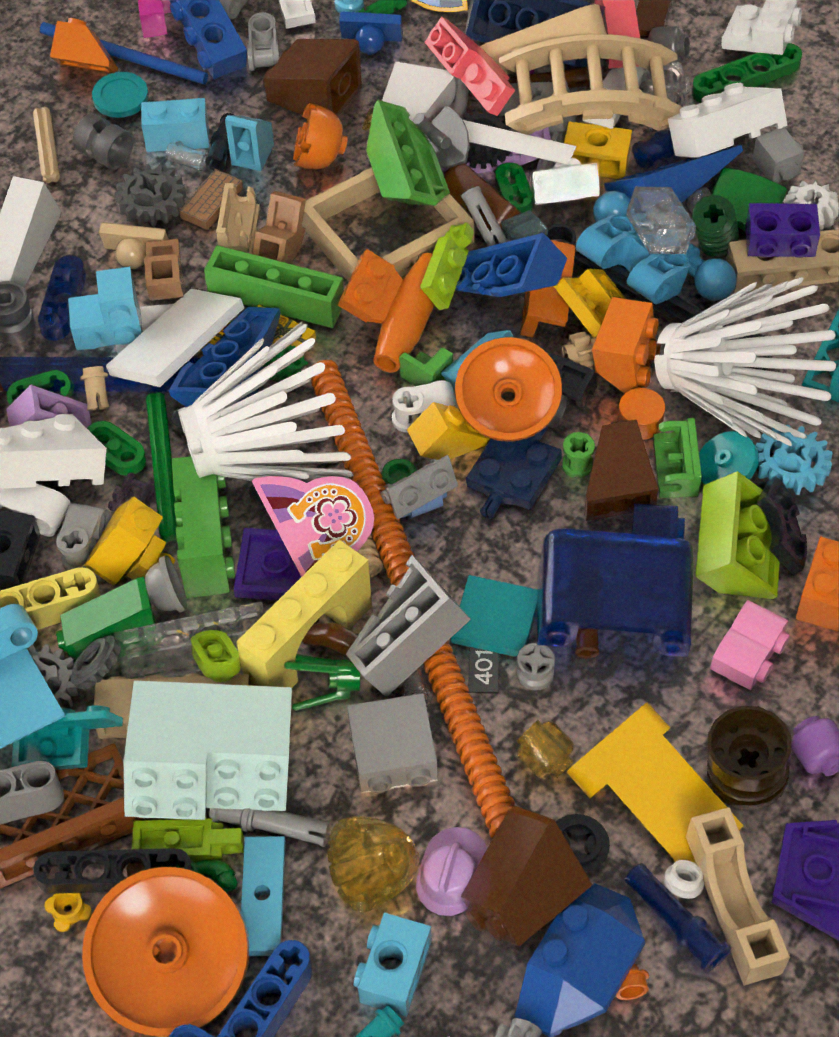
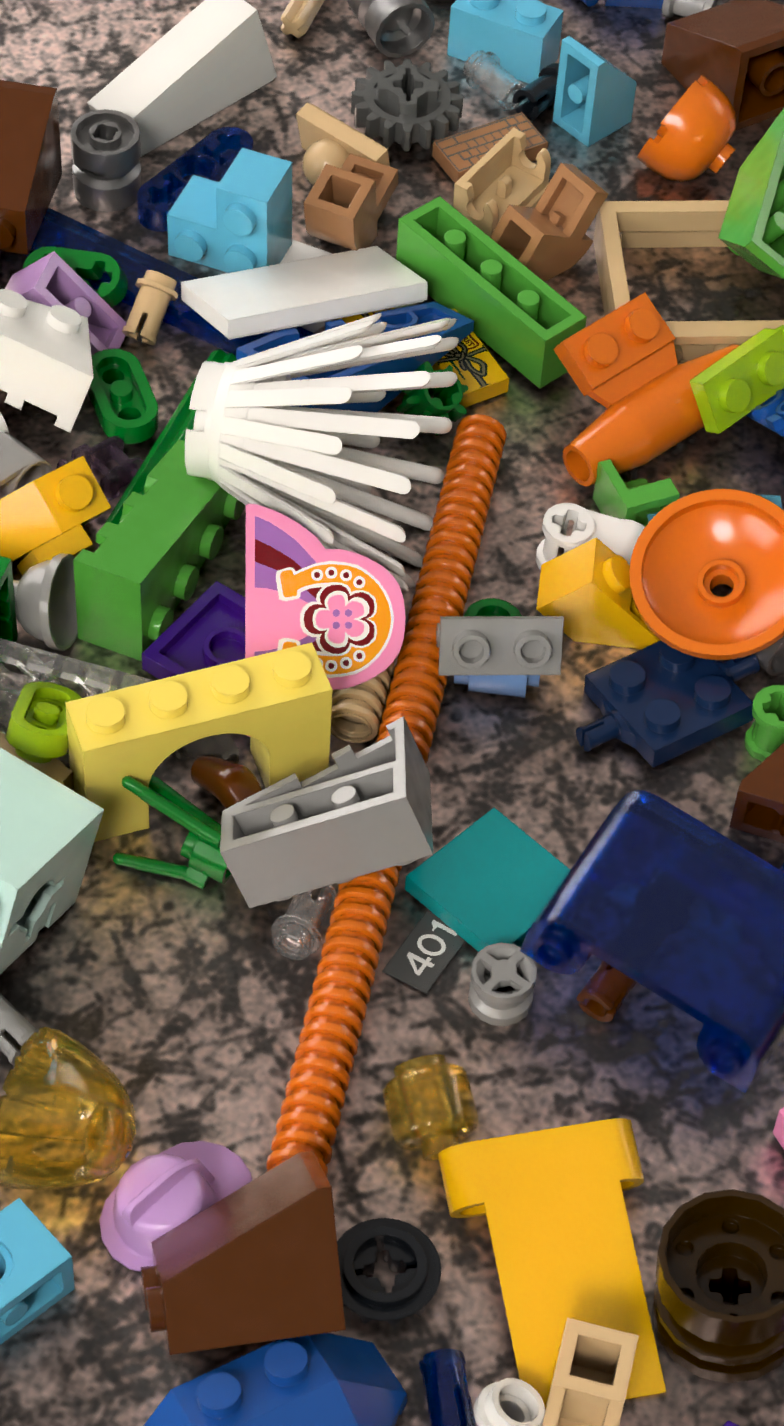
camera: 25 degrees right, 5 degrees down
light grey piece [347,693,438,794] -> none

